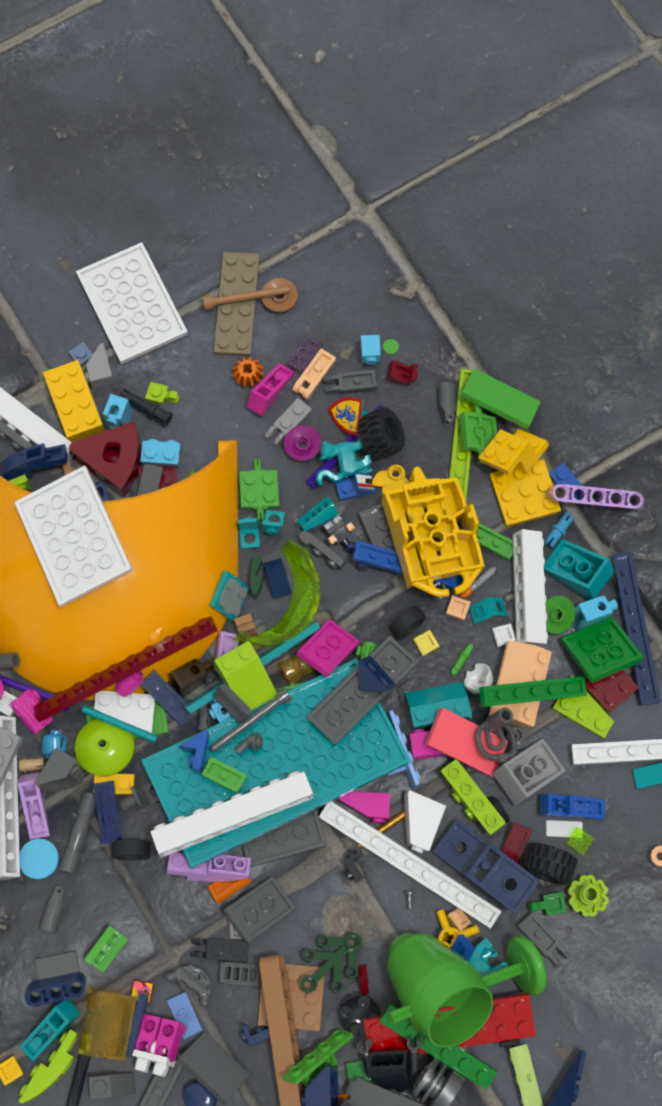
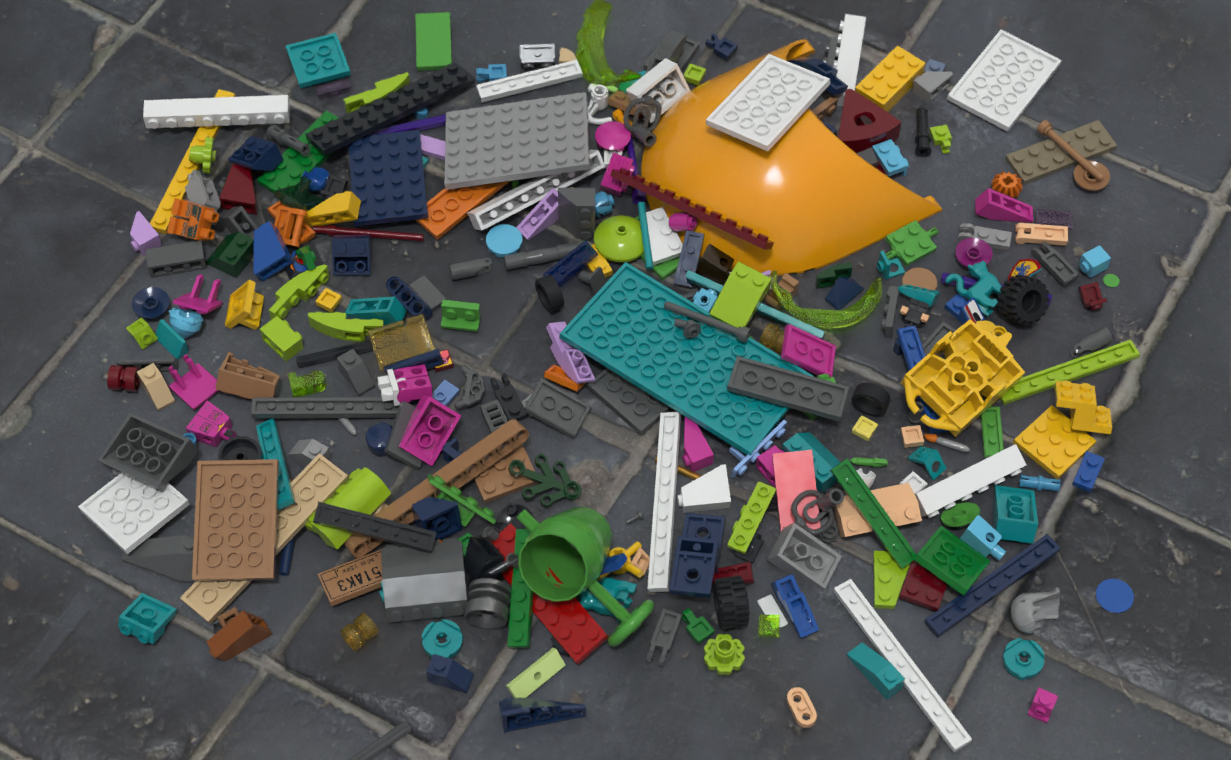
camera: 60 degrees right, 15 degrees down
medium azure brick [103,394,133,430] -> none
white brick [150,771,313,858] -> none
blue slope [181,730,210,774] -> none
bright green plate [201,757,247,794] -> none
piece [209,571,250,622] -> none
dark grey tile [212,683,252,724] -> none
teal bracket [238,517,260,549] -> none
black bracket [344,850,364,884] -> none
dark blue slope [358,656,396,692] -> none
dark red tile [359,964,369,994] -> none
bright green tile [460,368,541,430] -> none
bright green plate [460,403,497,464] -> none
lavender beam [548,484,644,509] -> none
none -> dark pink slope [399,395,461,466]
none -> medium nougat sticker [902,267,937,290]

